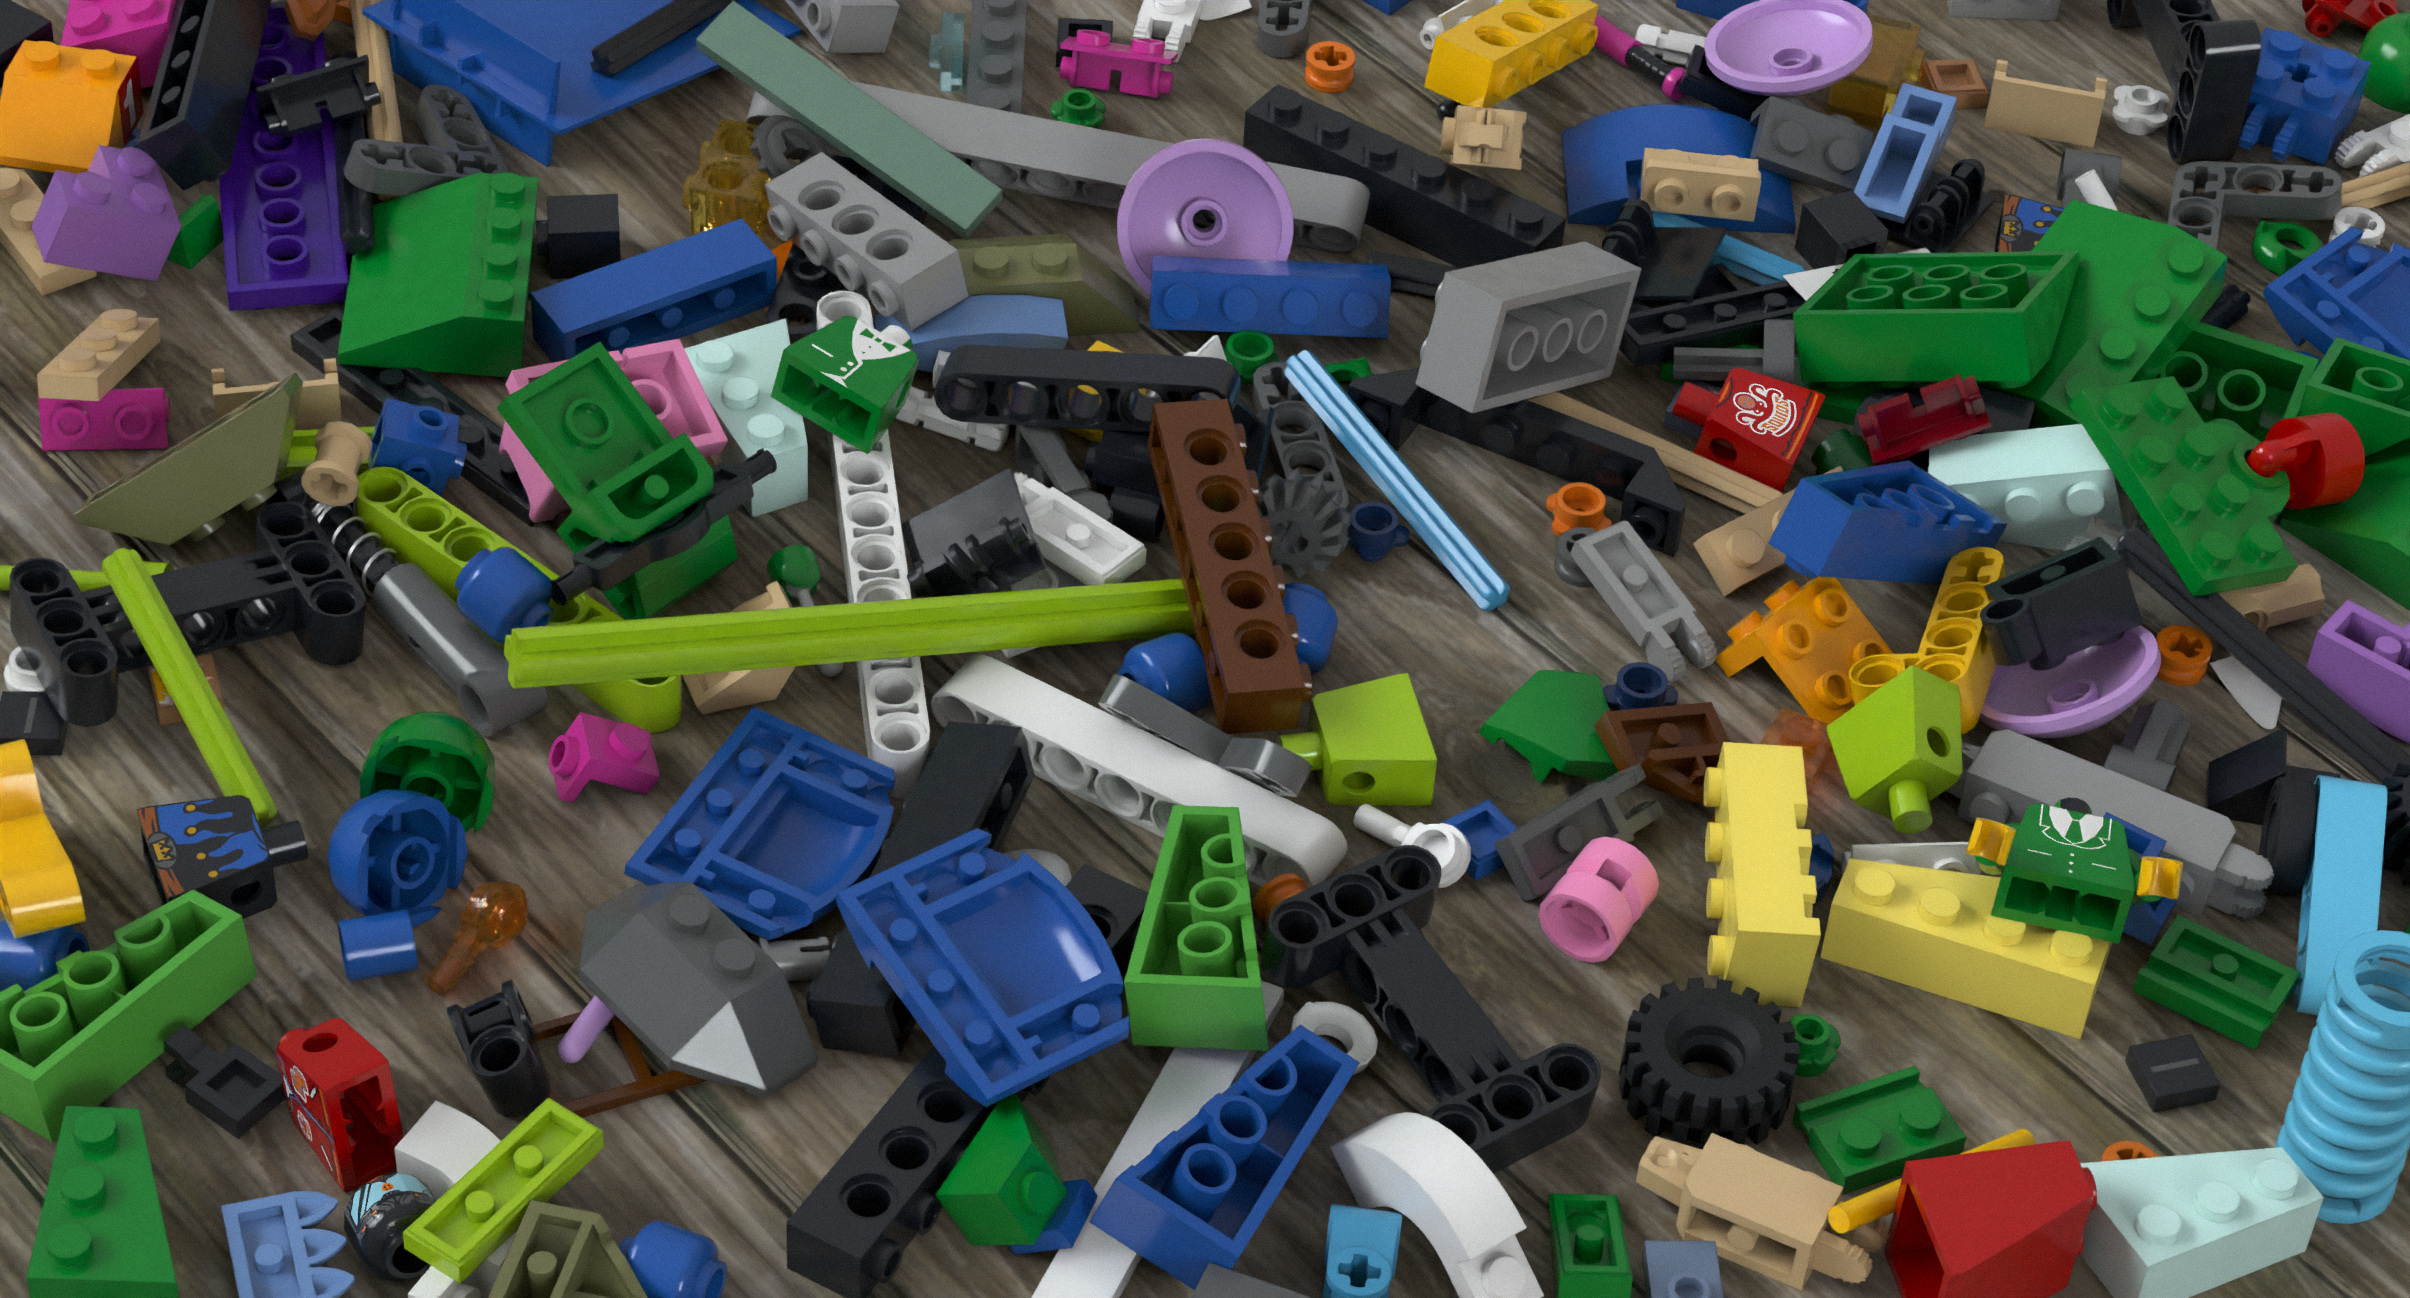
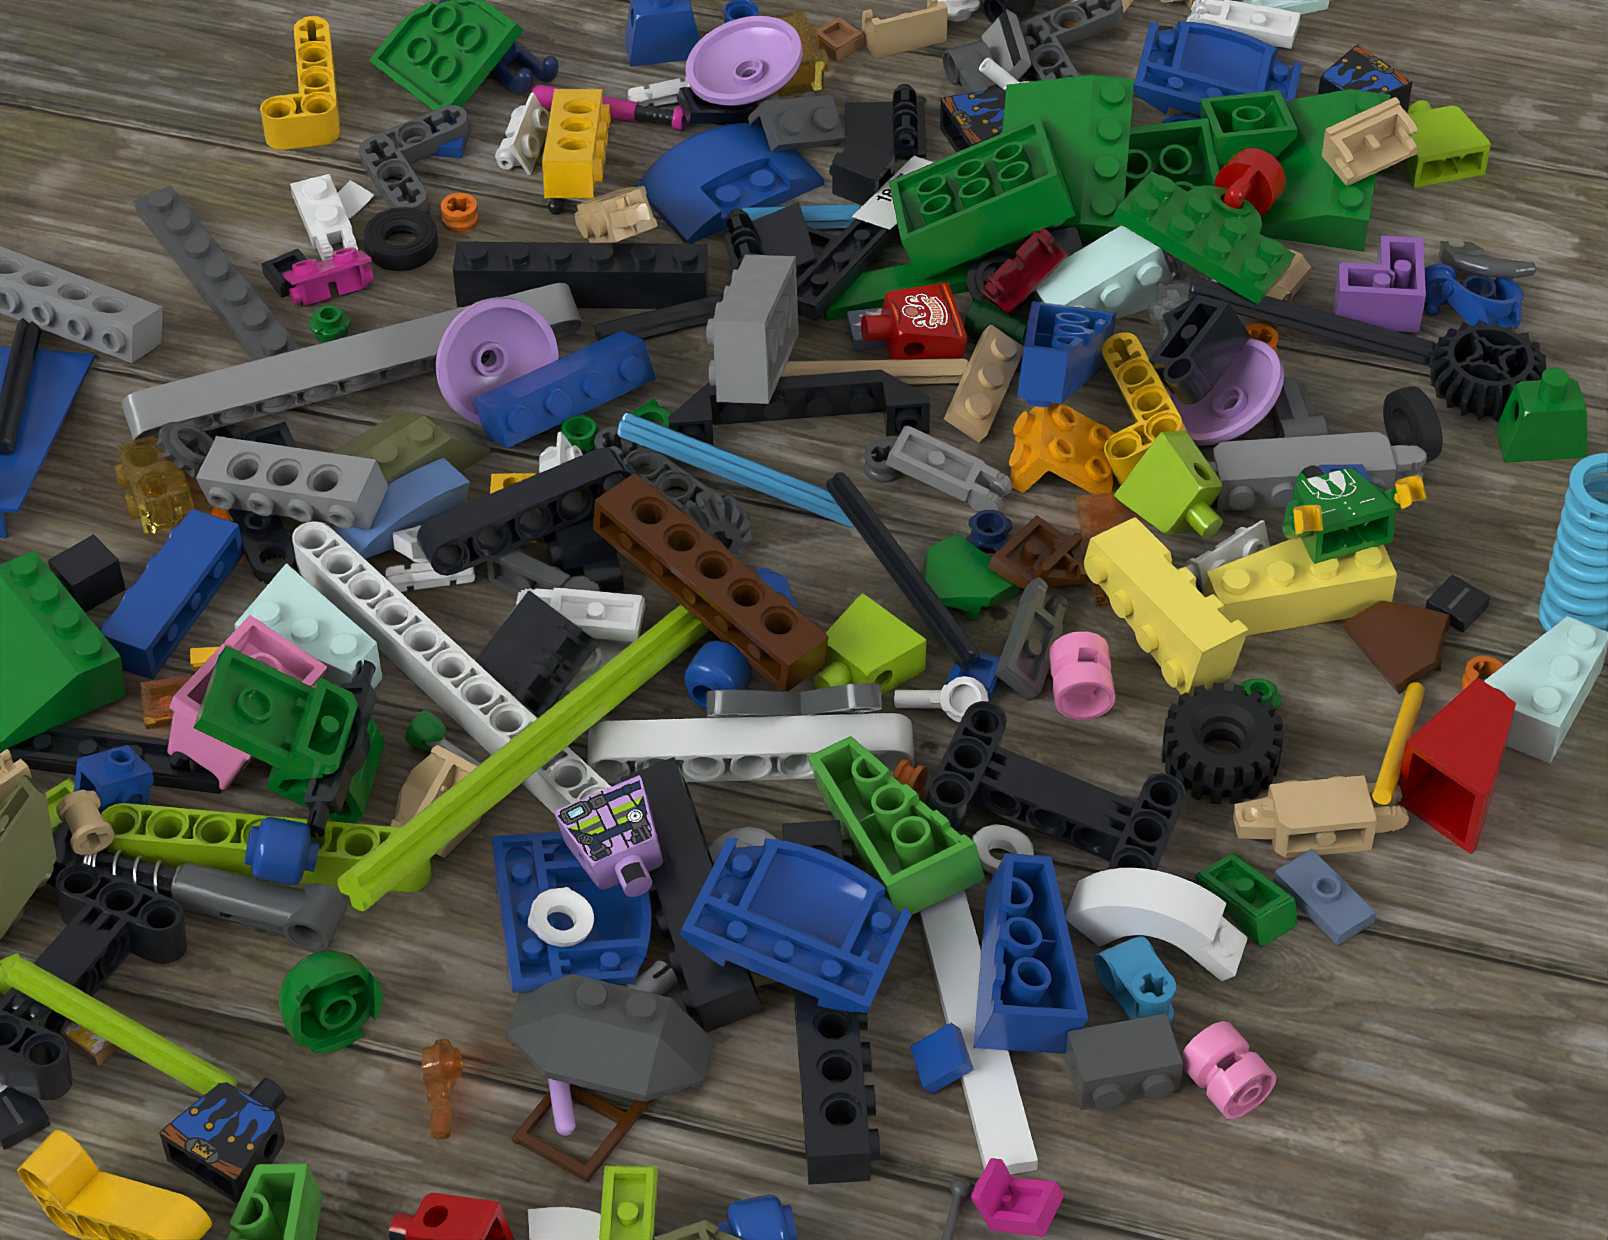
camera: 30 degrees left, 5 degrees up
blue cylinder [327,789,467,928] -> none
blue beam [338,909,418,982] -> none
black piece [447,979,551,1118] -> none
dark pink bracket [549,712,660,803] -> none
sand green tile [696,0,1003,239] -> none
green torso [771,316,919,454] -> none
clear light blue plate [929,12,965,92] -> none
green slope [935,1093,1068,1245] -> none
dark blue plate [1347,502,1409,562] -> none
orange plate [1546,482,1612,537] -> none
tan bracket [1640,148,1761,222] -> none
dark grey piece [1673,319,1795,384] -> none
green plate [1792,1066,1966,1195] -> none
medium blue slope [1854,83,1957,224] -> none
green plate [2133,915,2301,1050] -> none
black slope [2205,729,2341,825] -> none
white sticker [2210,656,2282,729] -> none
green piece [2251,220,2324,276] -> none
medium azure beam [2293,775,2387,1016] -> none
white bush [2328,207,2385,247] -> none
none -> black tyre [364,207,438,271]
none -> white piece [527,887,594,947]
none -> torso [554,775,663,897]
none -> black axle [826,472,980,669]
none -> light grey tile [982,9,1031,80]
none -> reddish brown slope [1343,601,1451,694]

